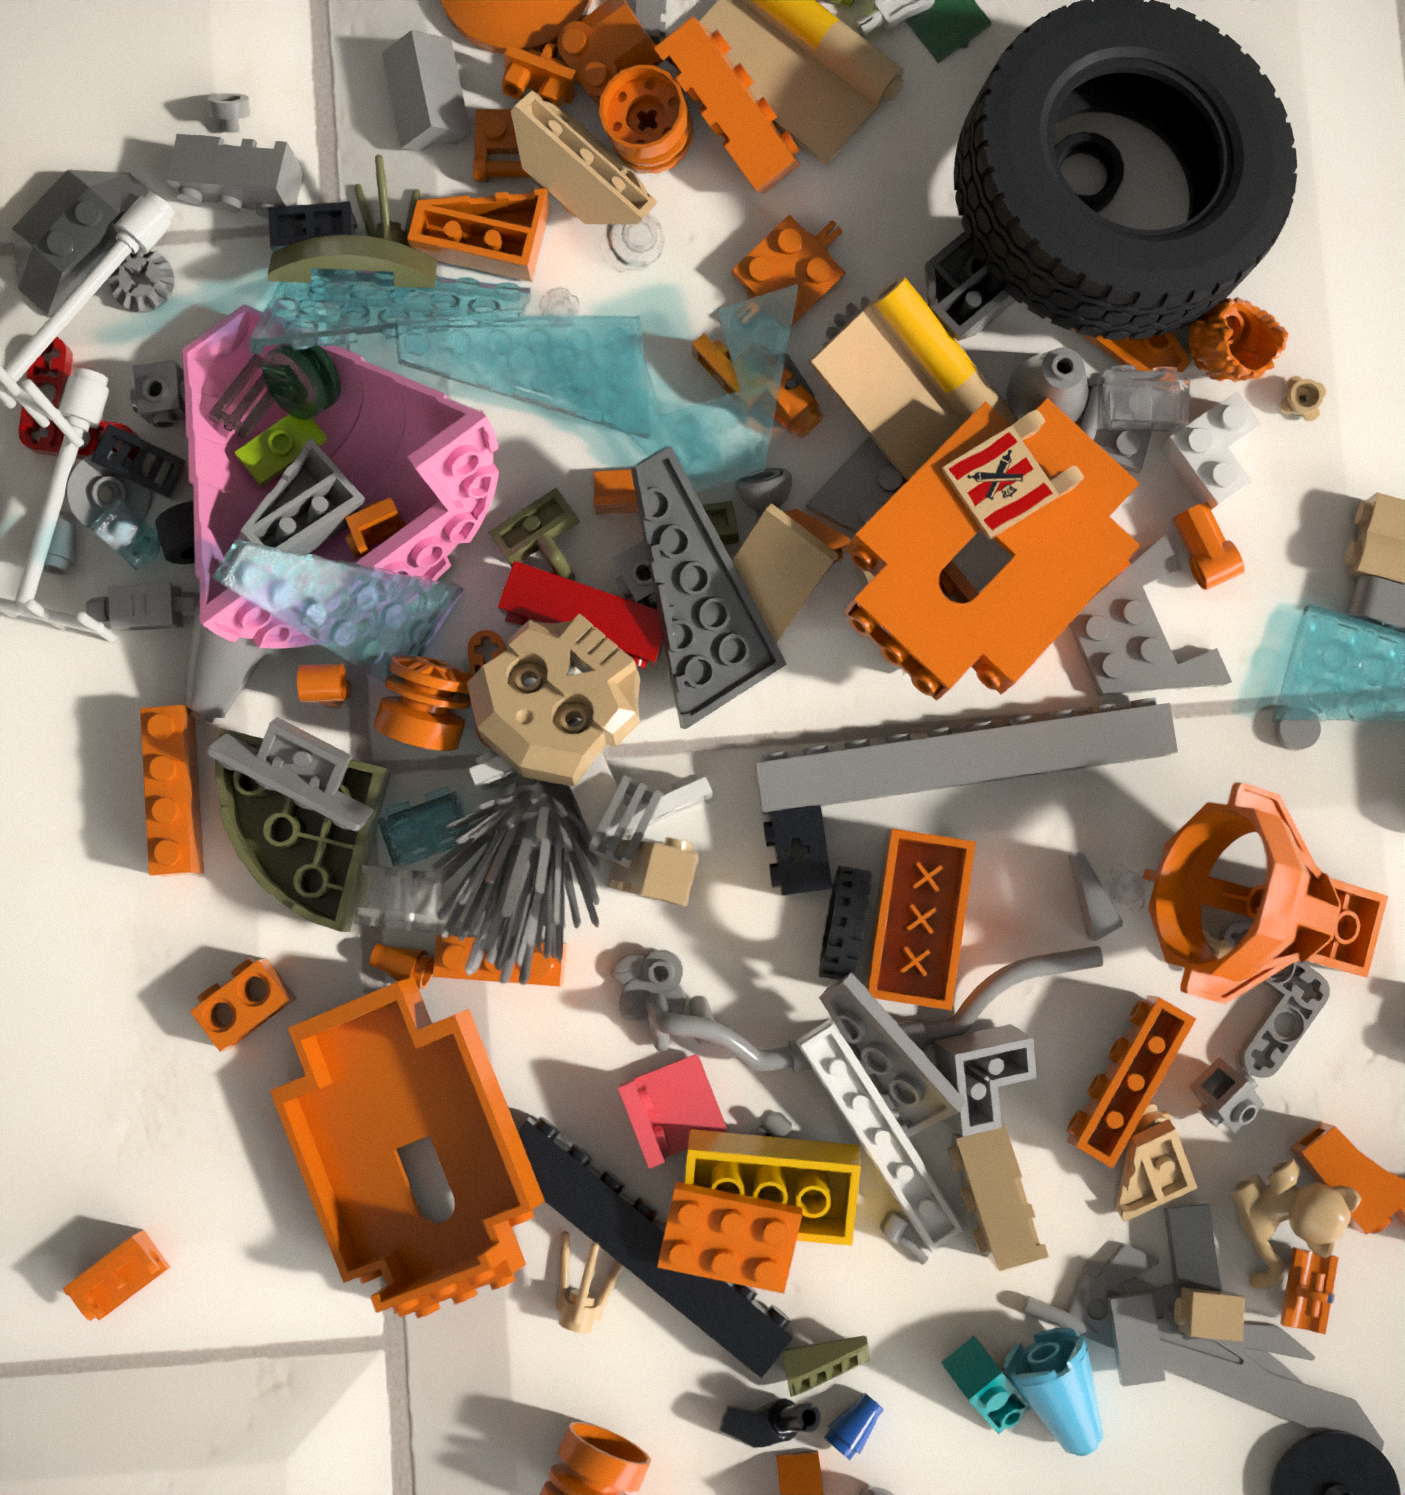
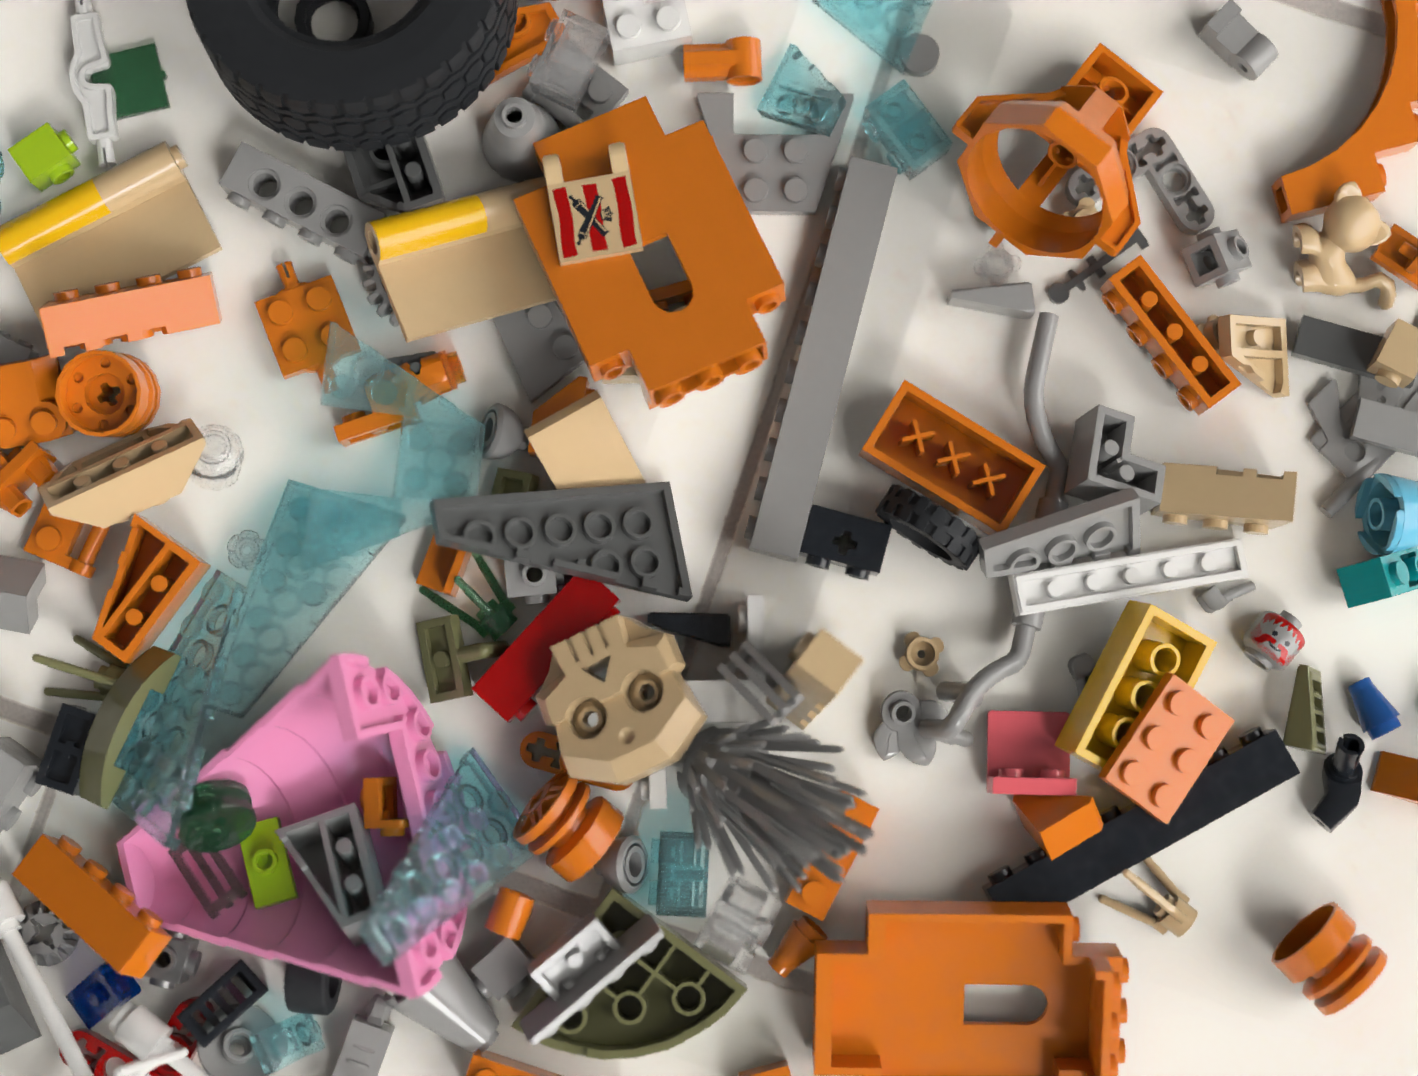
camera: 75 degrees left, 0 degrees up
none -> orange brick [12,834,172,979]
none -> clear blue slope [65,962,141,1030]
none -> light grey brick [219,141,387,265]
none -> clear green plant [419,553,518,641]
none -> light grey brick [471,937,535,1001]
none -> light grey brick [594,835,649,894]
none -> black slope [648,612,730,648]
none -> clear light blue wing [757,43,847,137]
none -> clear light blue brick [862,79,953,180]
none -> tan plate [899,632,944,677]
none -> orange slope [1012,794,1104,861]
none -> dark grey piece [1048,228,1149,304]
none -> light grey head [1243,610,1305,672]

